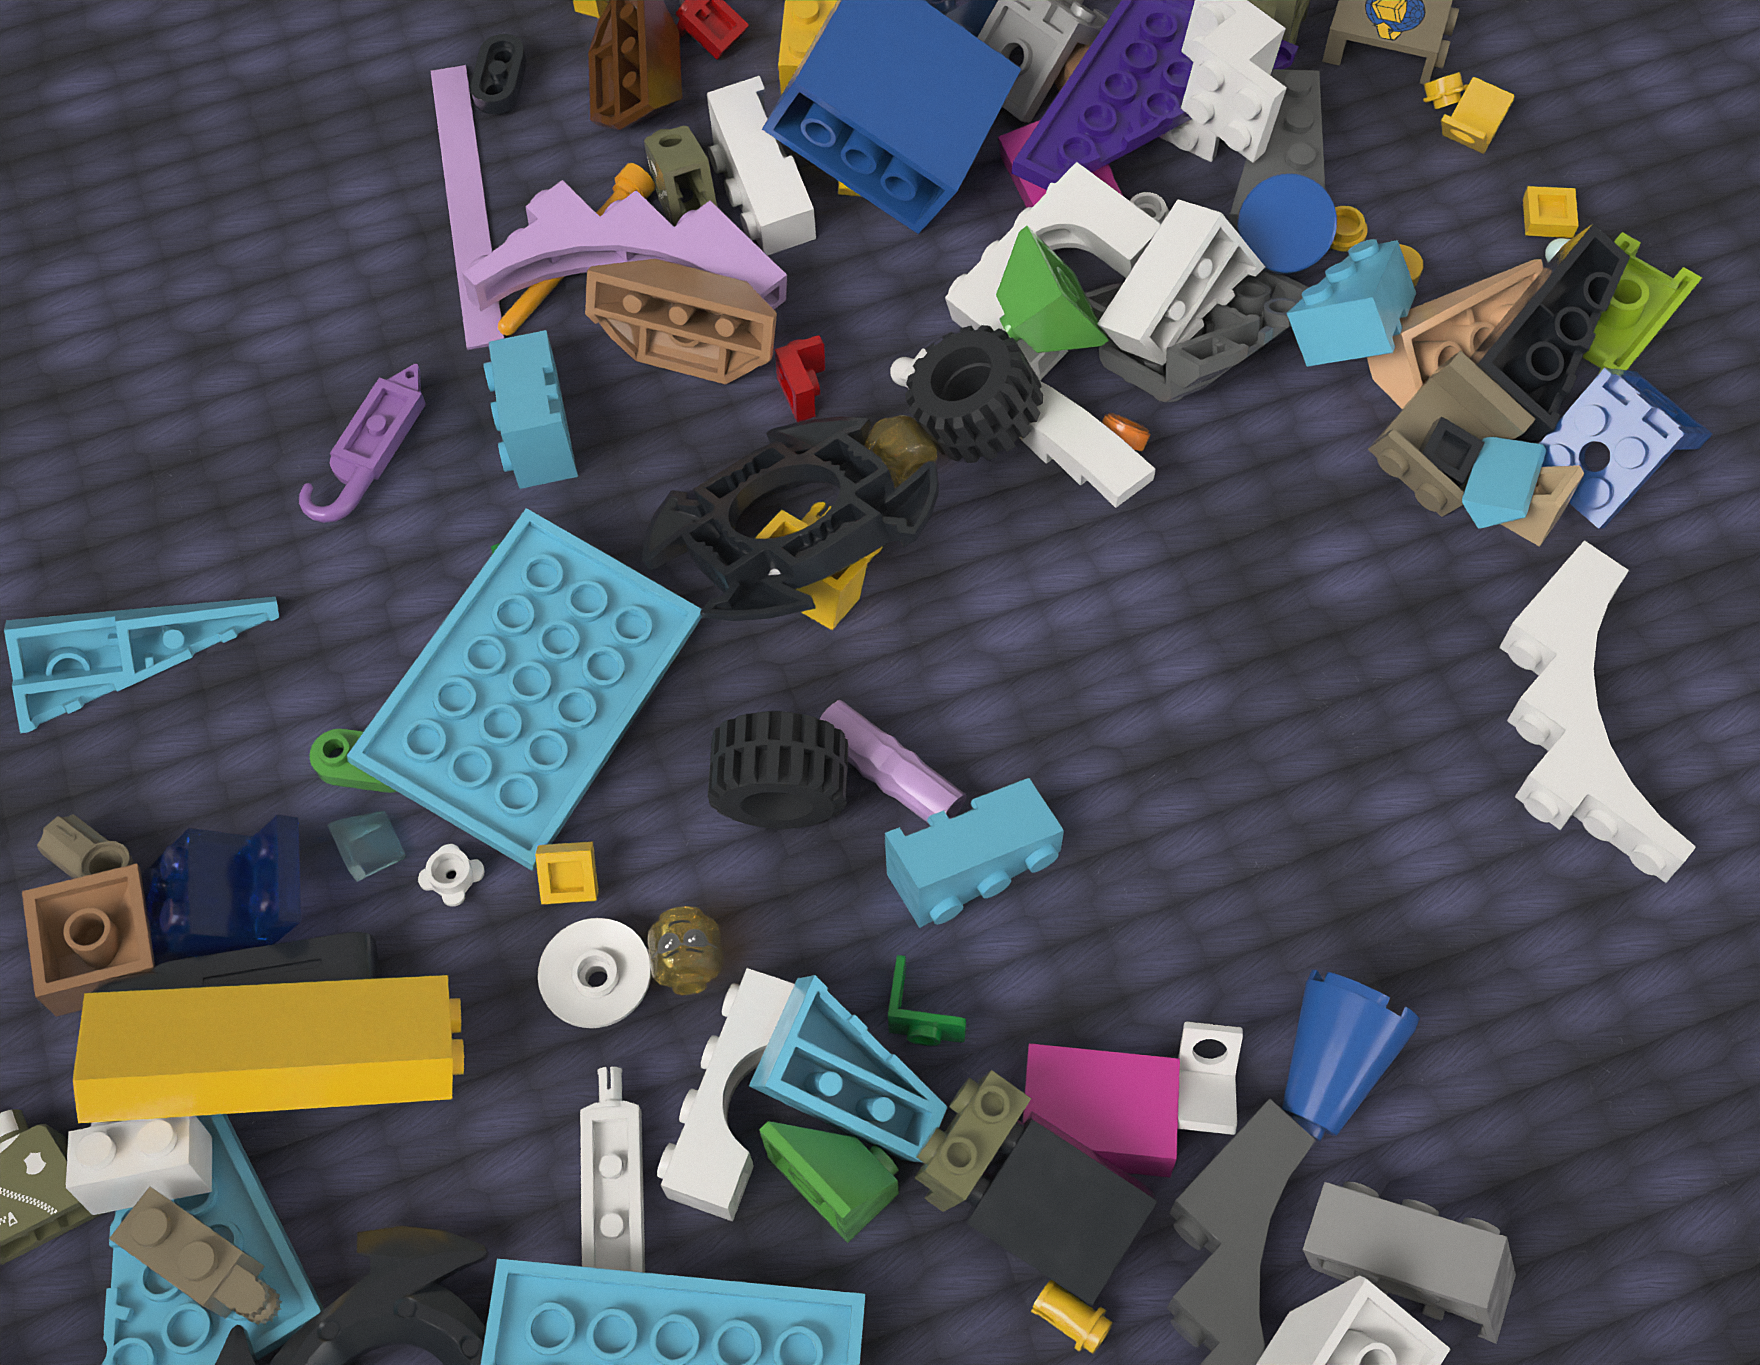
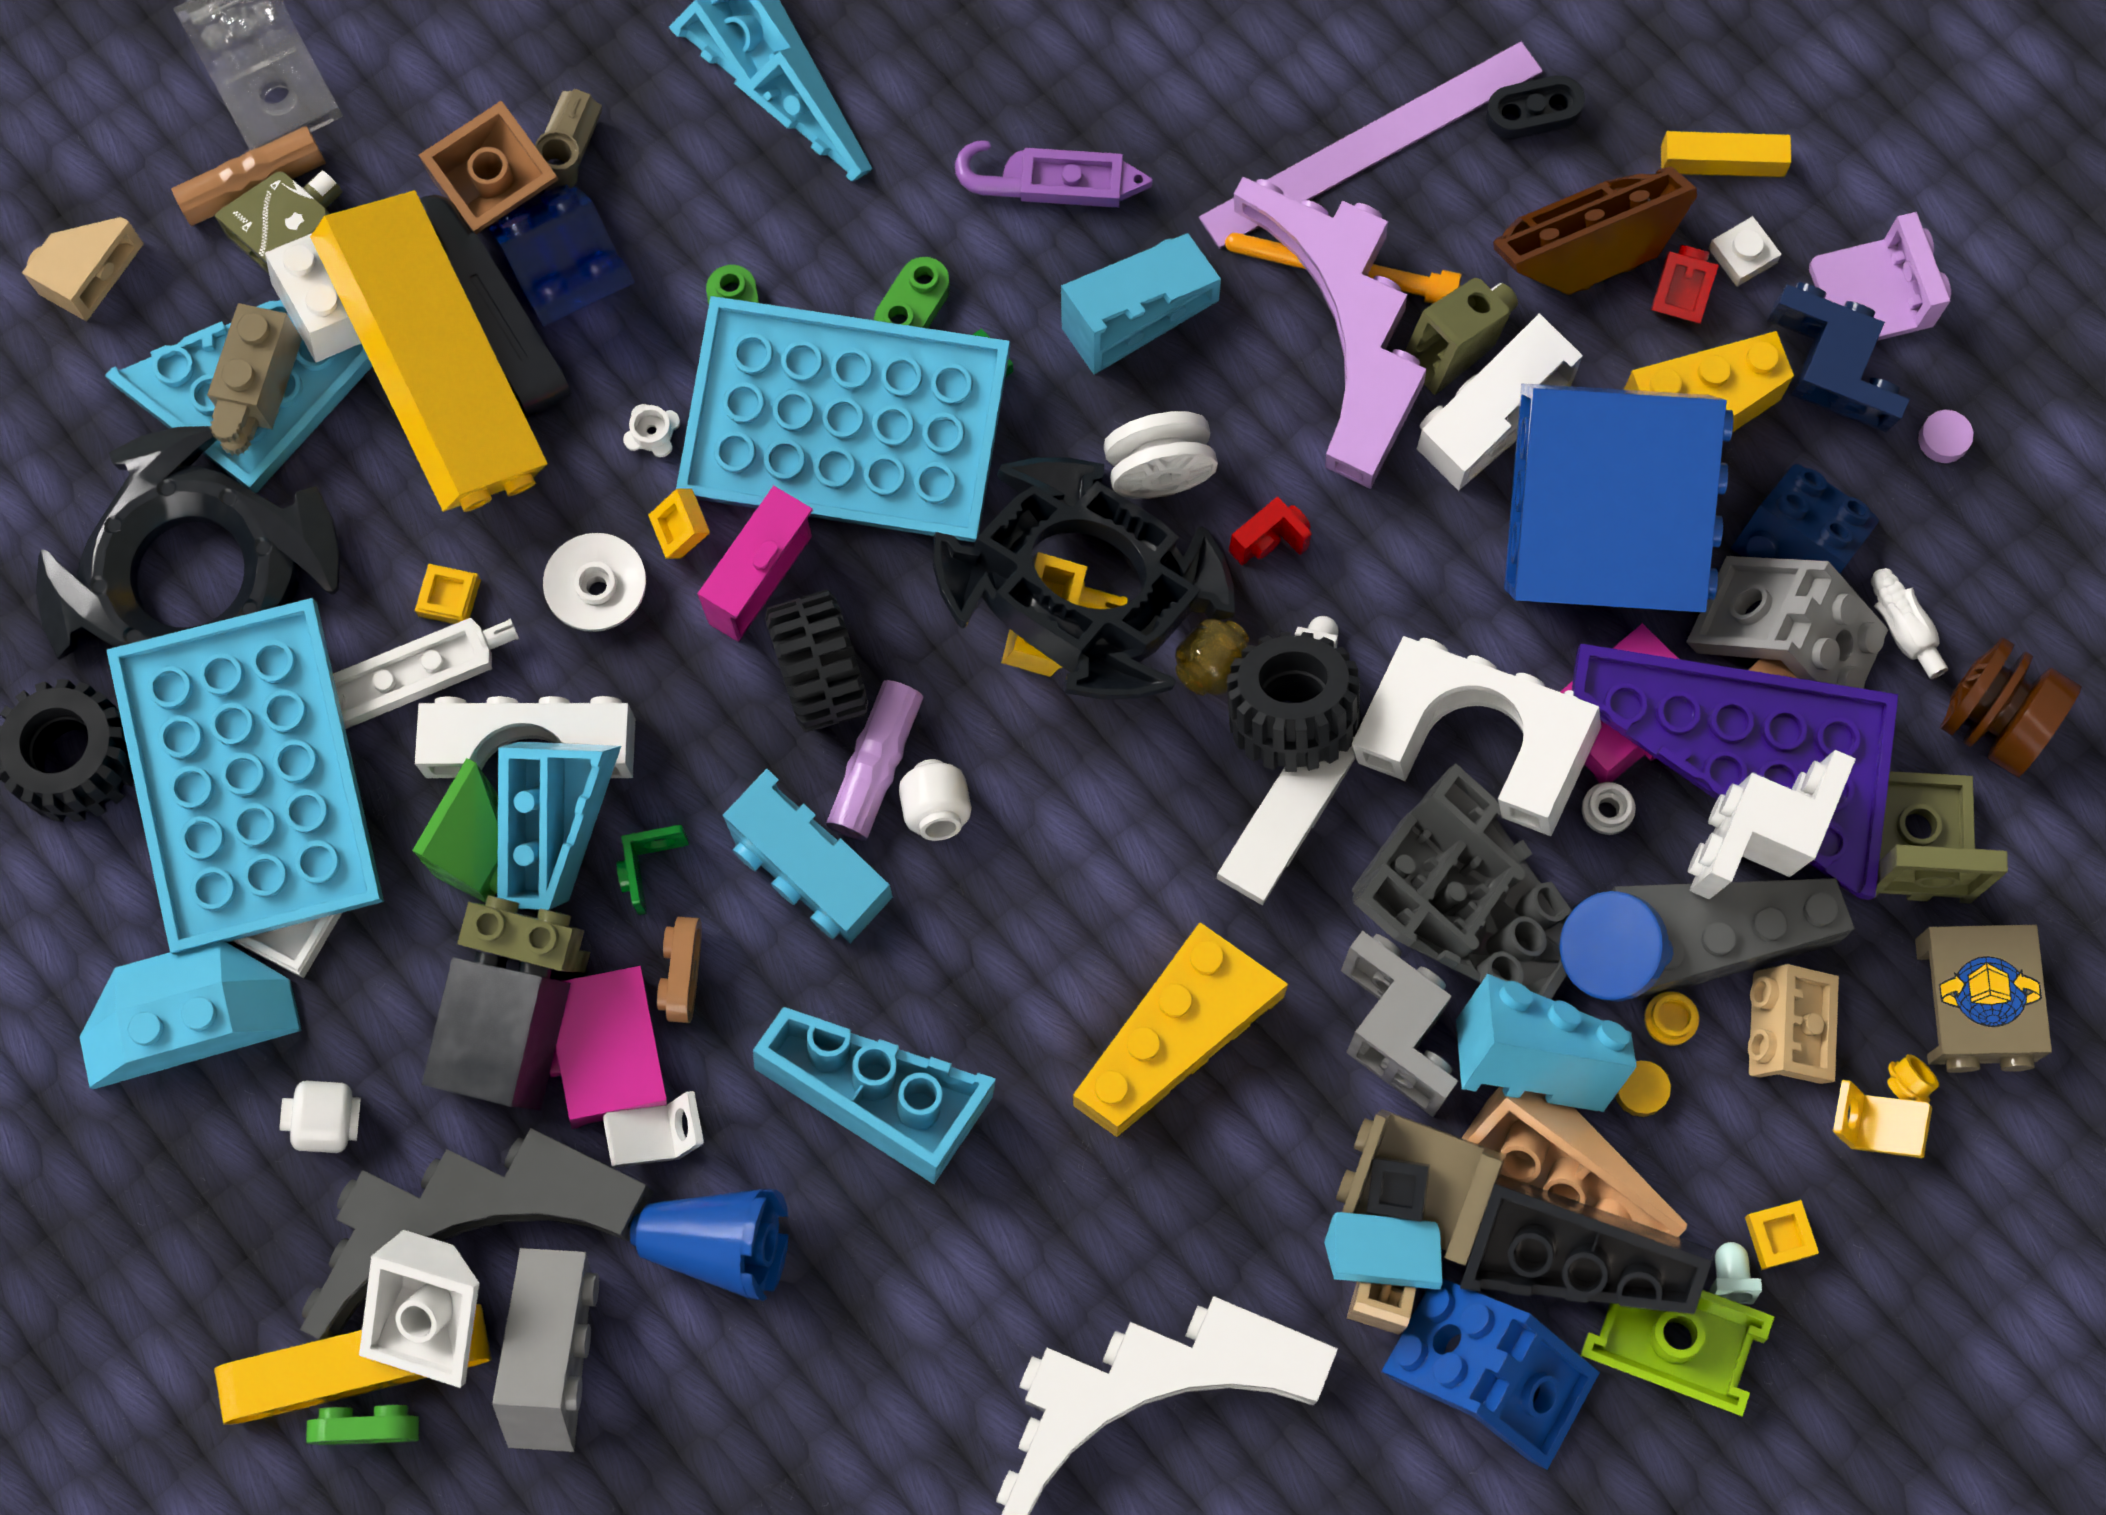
camera: 70 degrees right, 10 degrees up
clear light blue slope [327,811,407,881] -> none
medium nougat wedge [585,259,777,384] -> none
clear yellow head [647,906,724,995] -> none
bright green slope [996,225,1109,353] -> none
yellow pin [1031,1279,1113,1354] -> none
white wedge [1097,199,1265,365] -> none
orange tile [1101,413,1151,451] -> none
none -> yellow tile [415,564,481,624]
none -> medium nougat plate [657,916,702,1023]
none -> dark pink container [697,485,813,642]
none -> medium azure wedge [753,1007,996,1184]
none -> bright green plate [874,257,950,328]
none -> white head [899,759,972,841]
none -> yellow wedge [1073,922,1288,1137]
none -> white wheel [1103,411,1218,499]
none -> light grey bracket [1341,930,1458,1117]
none -> tan bracket [1748,964,1839,1084]

